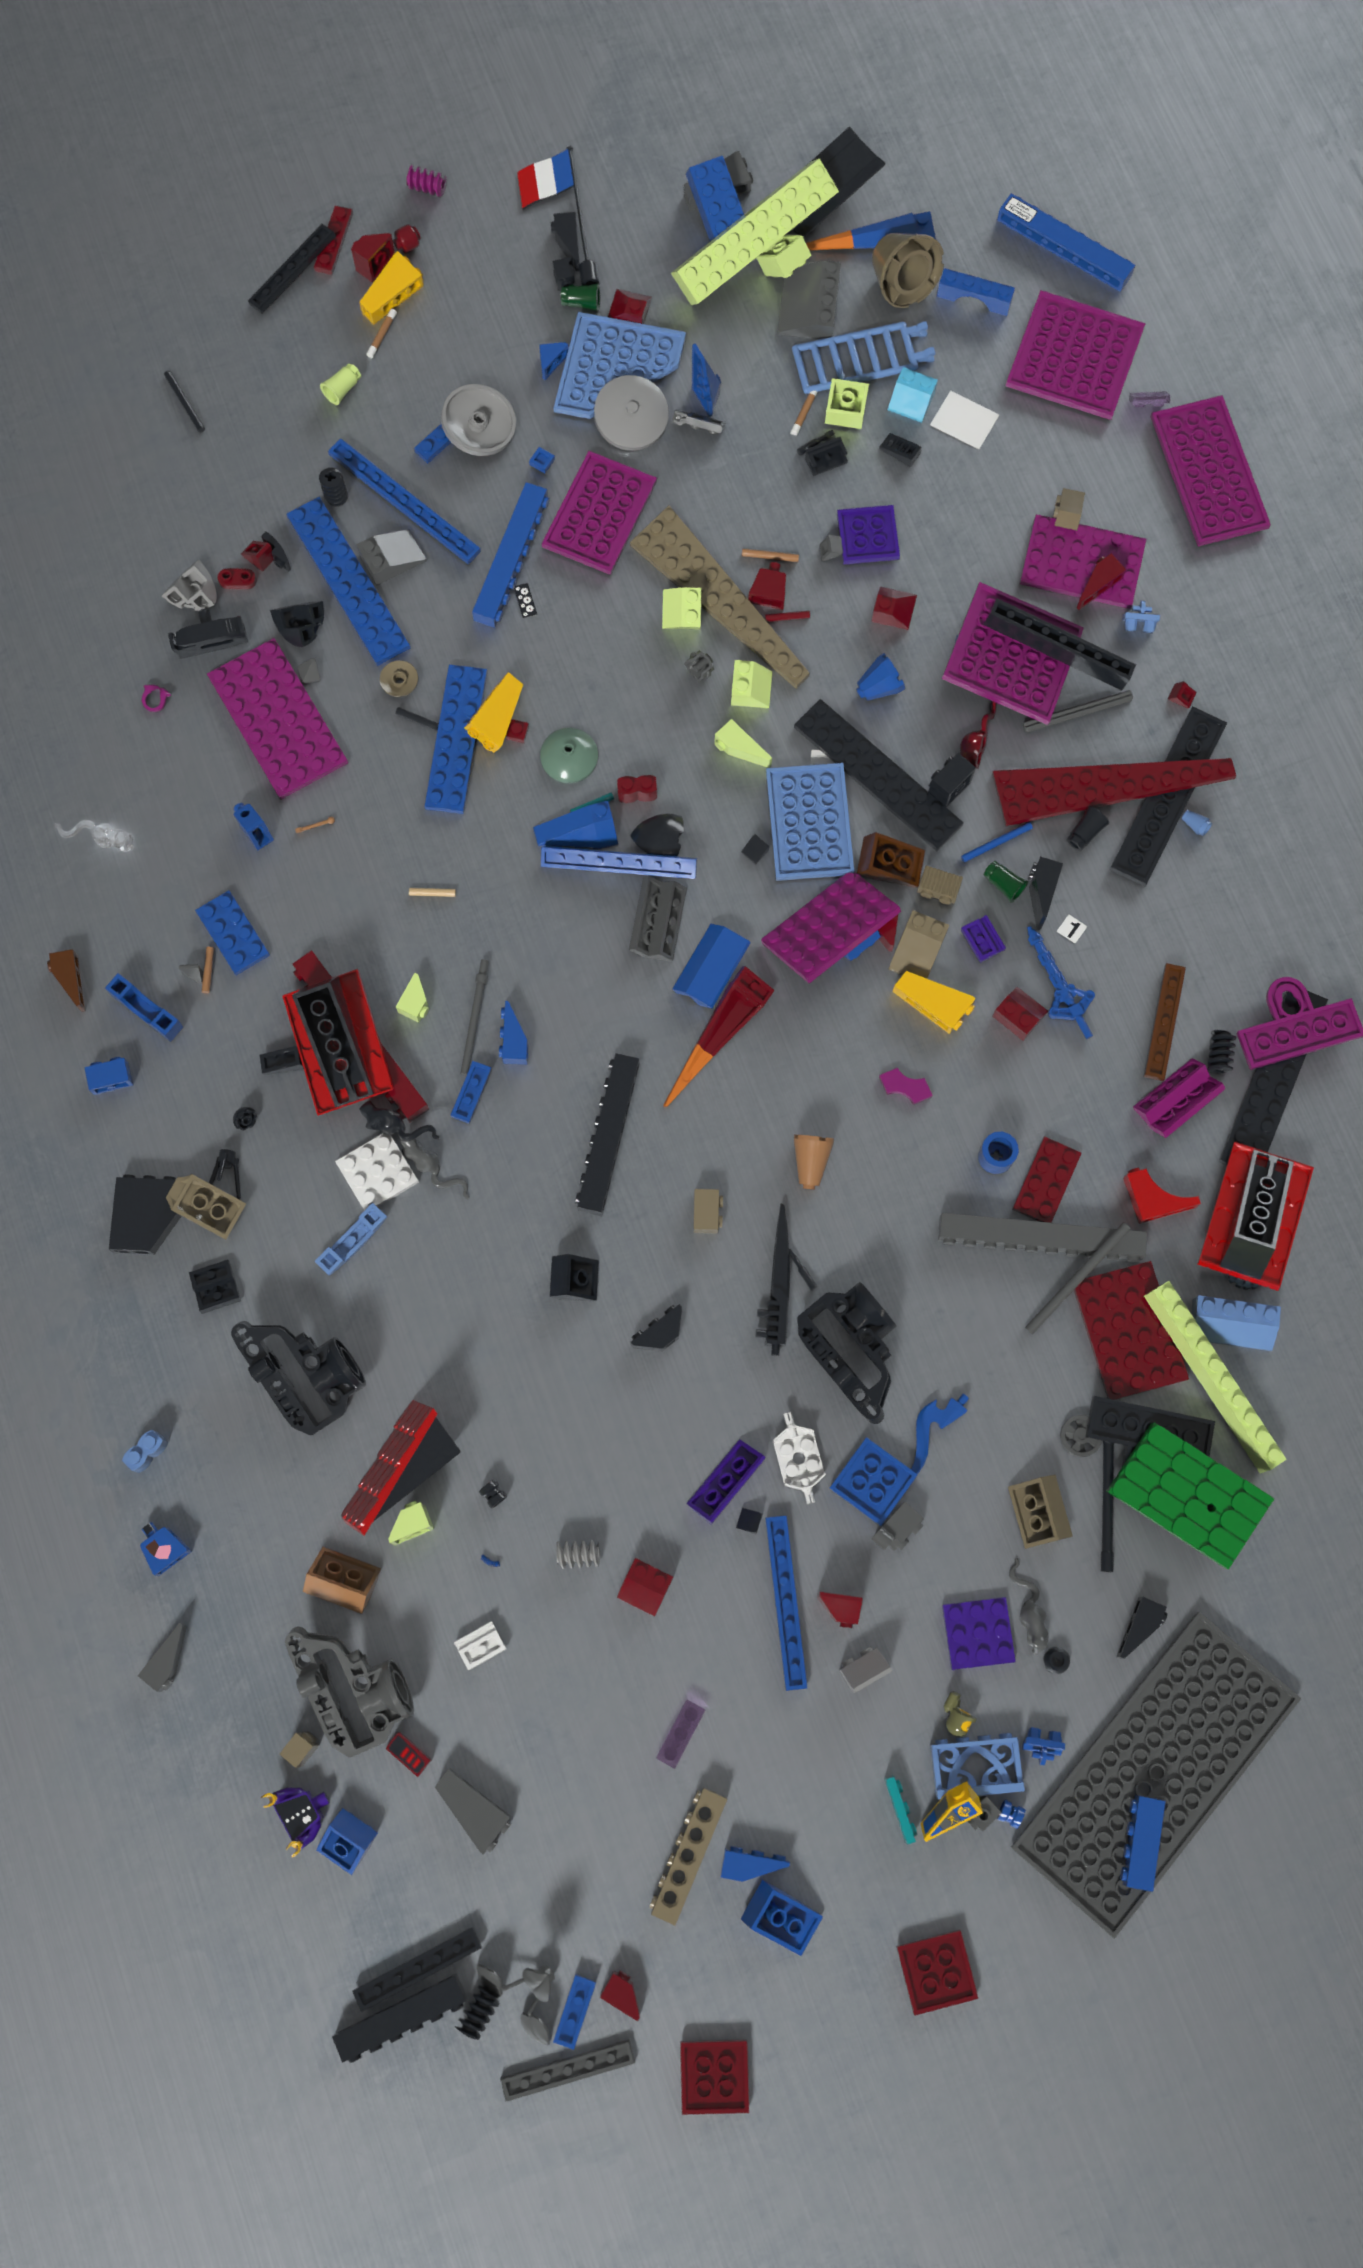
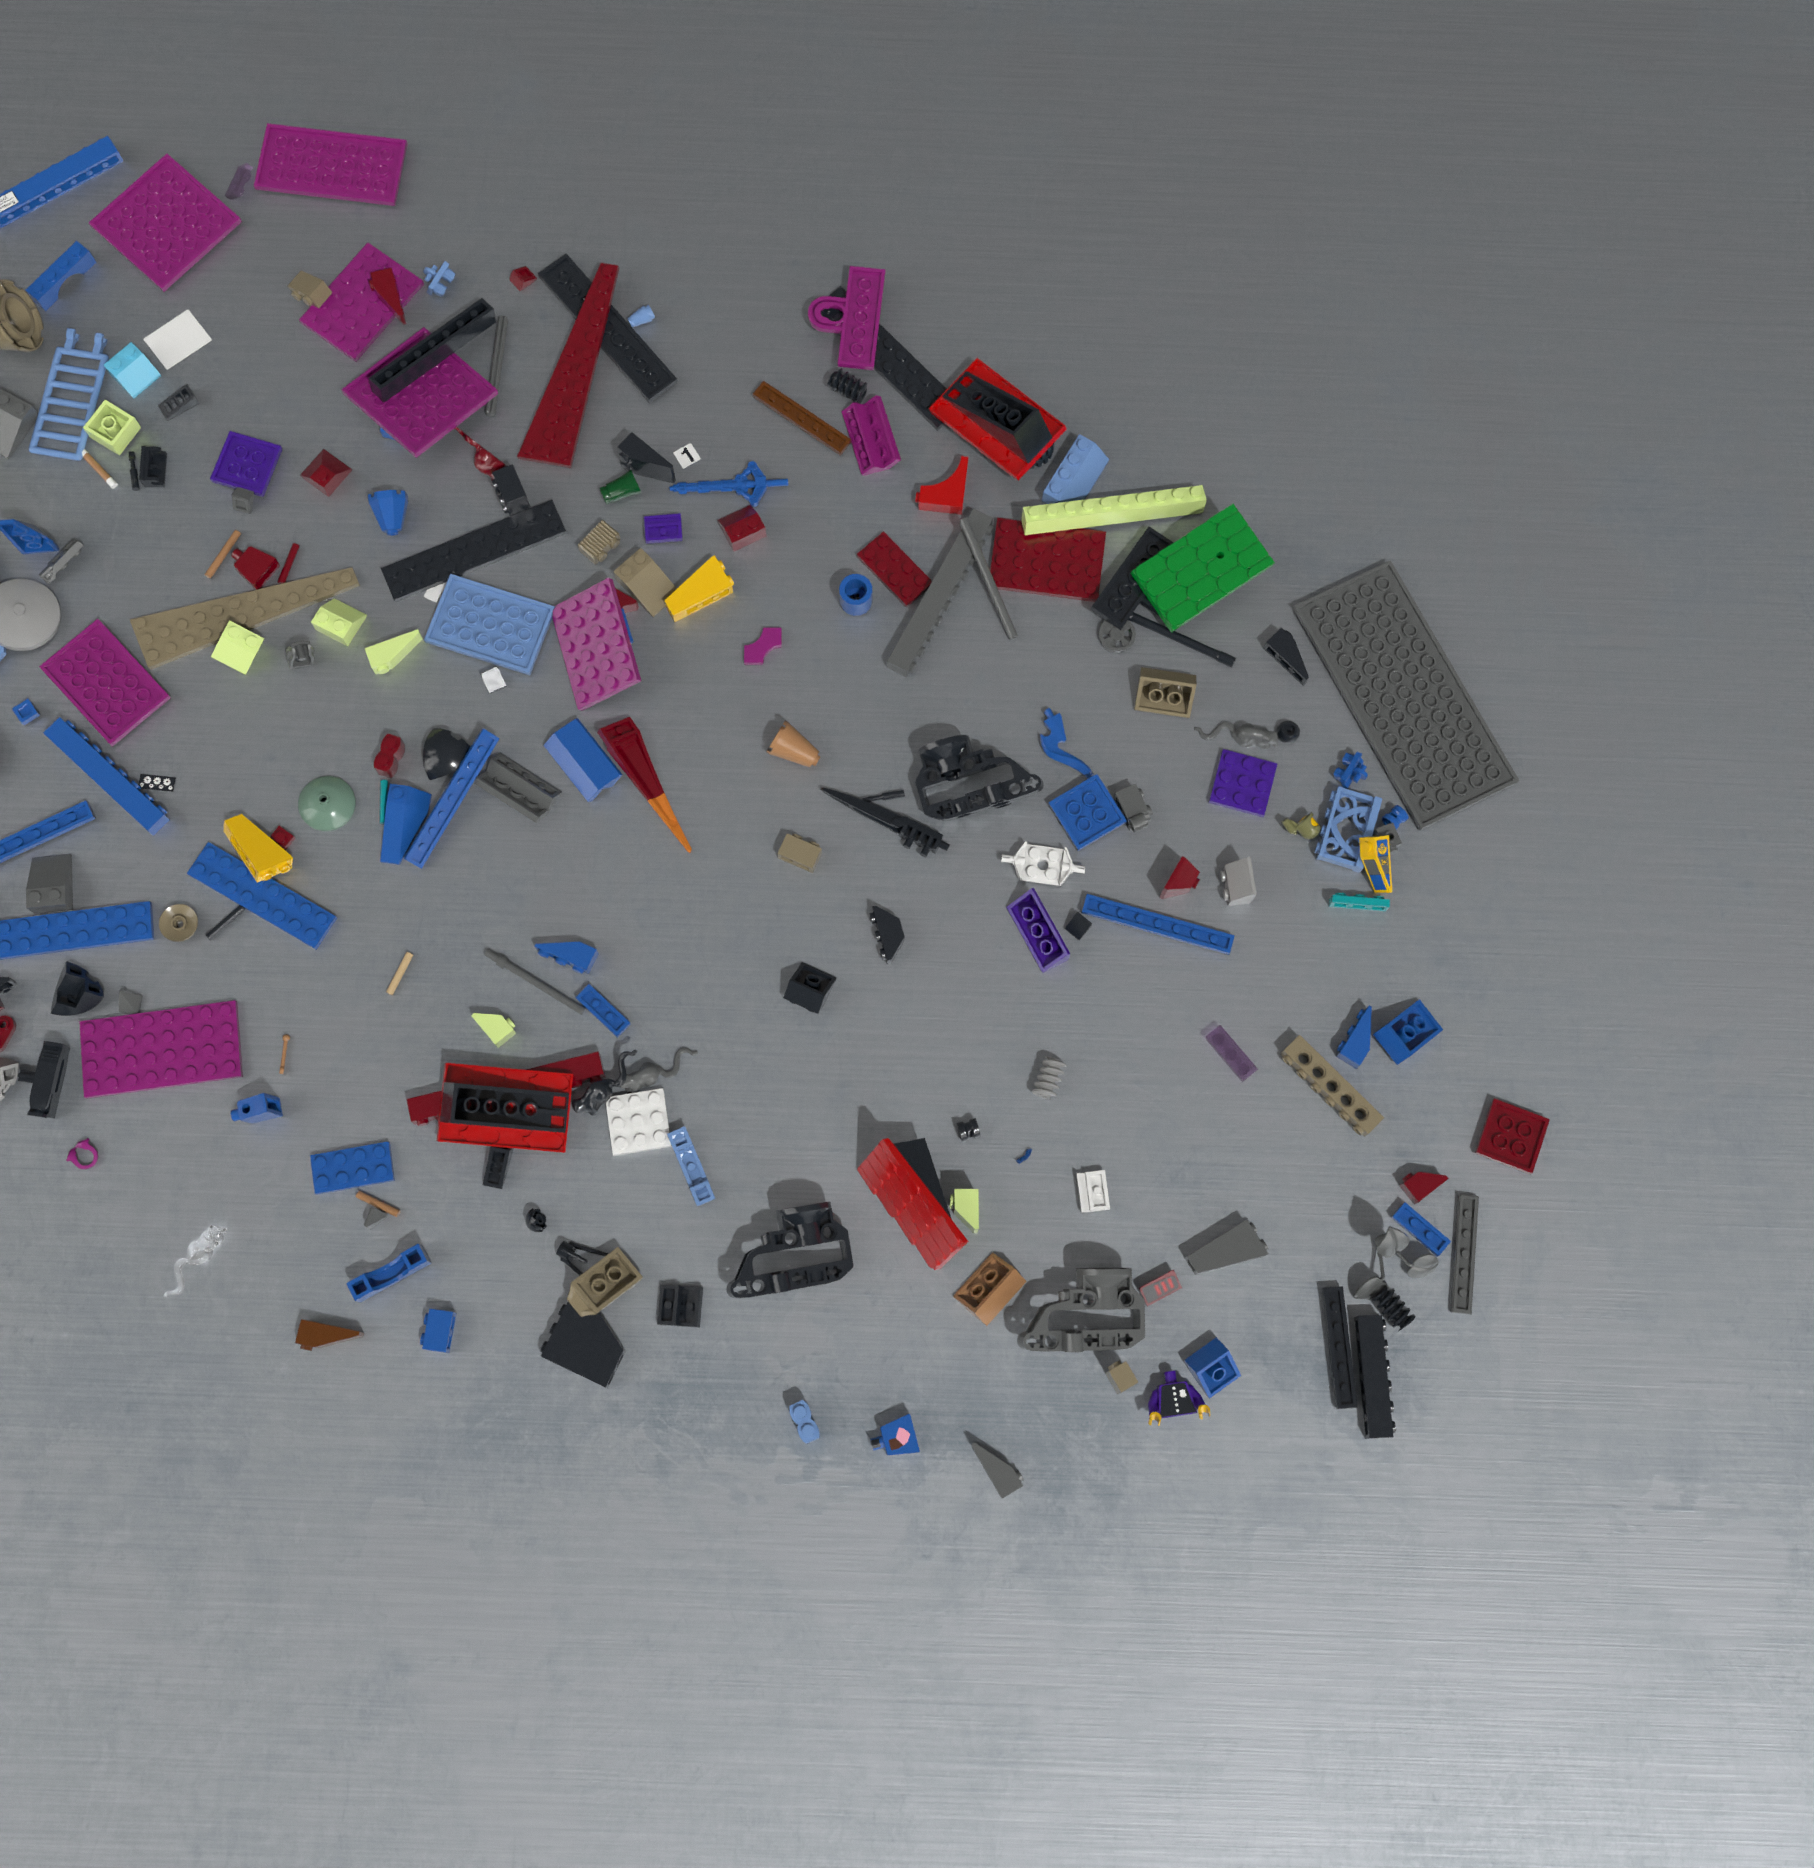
camera: 70 degrees left, 0 degrees up
black brick [575,1053,640,1216] -> none
dark red slope [617,1558,674,1617] -> none
reddish brown slope [857,832,925,888] -> none
dark red plate [896,1930,979,2016] -> none
blue bar [961,822,1033,863] -> none
black plant [1066,806,1109,851] -> none
blue brick [1120,1795,1166,1892] -> none

